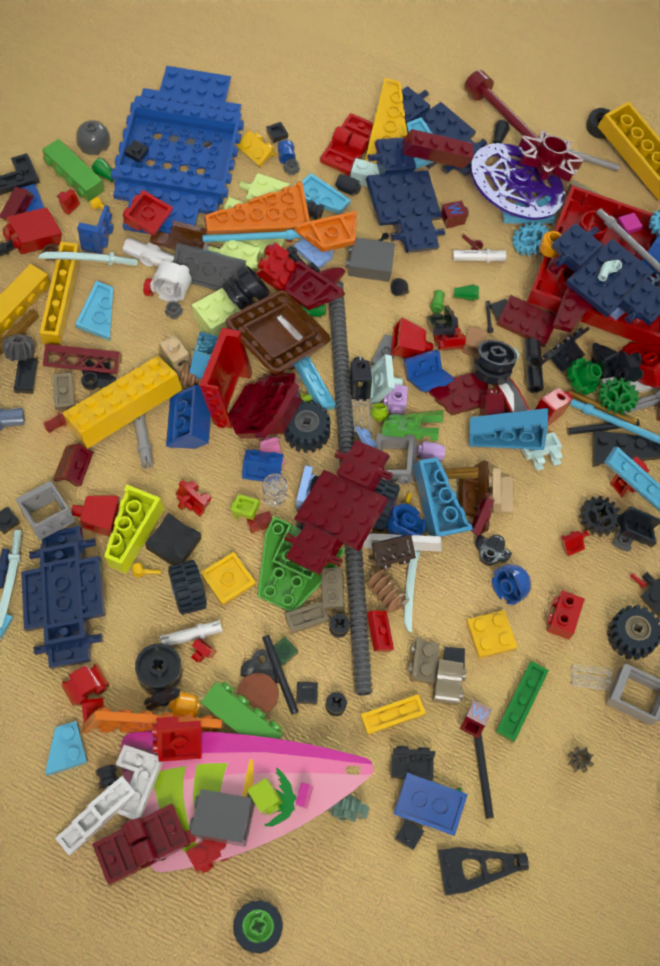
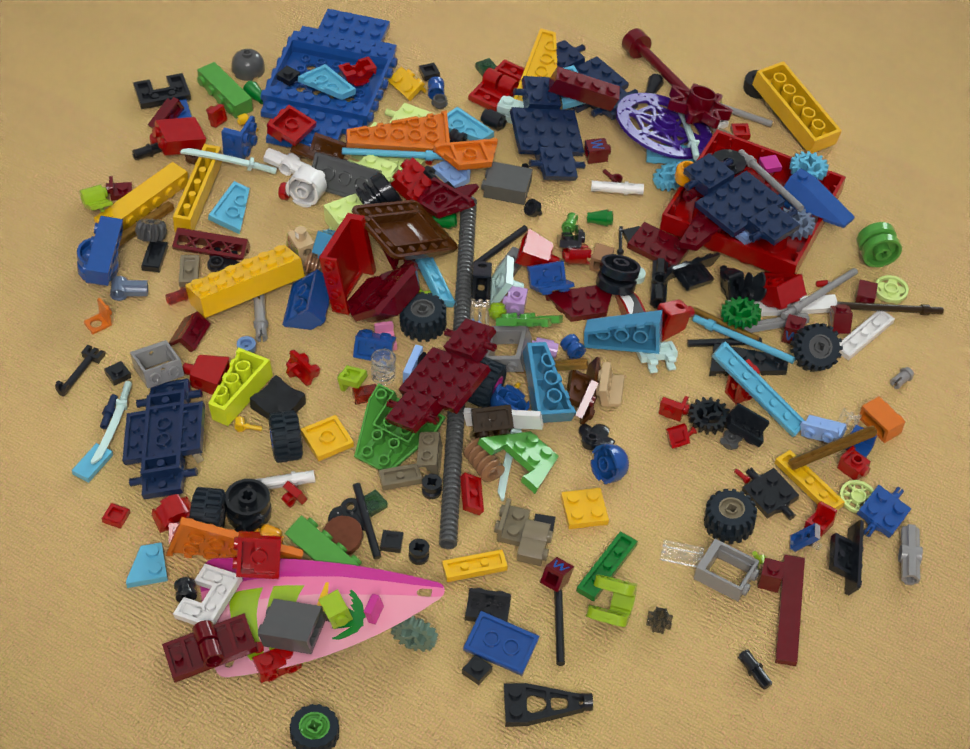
camera: 10 degrees right, 15 degrees down
white slope [55,776,136,856] -> none
dark grey plate [165,301,183,319] -> none
dark red brick [479,388,504,416] -> none
red brick [546,590,585,640] -> none
green plant [567,358,602,395] -> none
light aqua arm [598,260,622,281] -> none
none -> red tile [101,503,130,529]
none -> black wheel [190,487,226,528]
none -> medium blue tile [237,336,256,353]
none -> medium azure wing [298,64,356,100]
none -> red cylinder [338,56,377,86]
none -> black bar [474,225,528,262]
none -> clear green plate [475,58,497,76]
none -> bright green wing [477,431,559,494]
none -> blue wheel [560,334,586,359]
none -> lime piece [586,575,637,627]
none -> red bracket [659,396,690,422]
none -> light aqua sword [678,112,700,161]
none -> black dish [713,149,746,175]
none -> red tile [730,123,751,140]

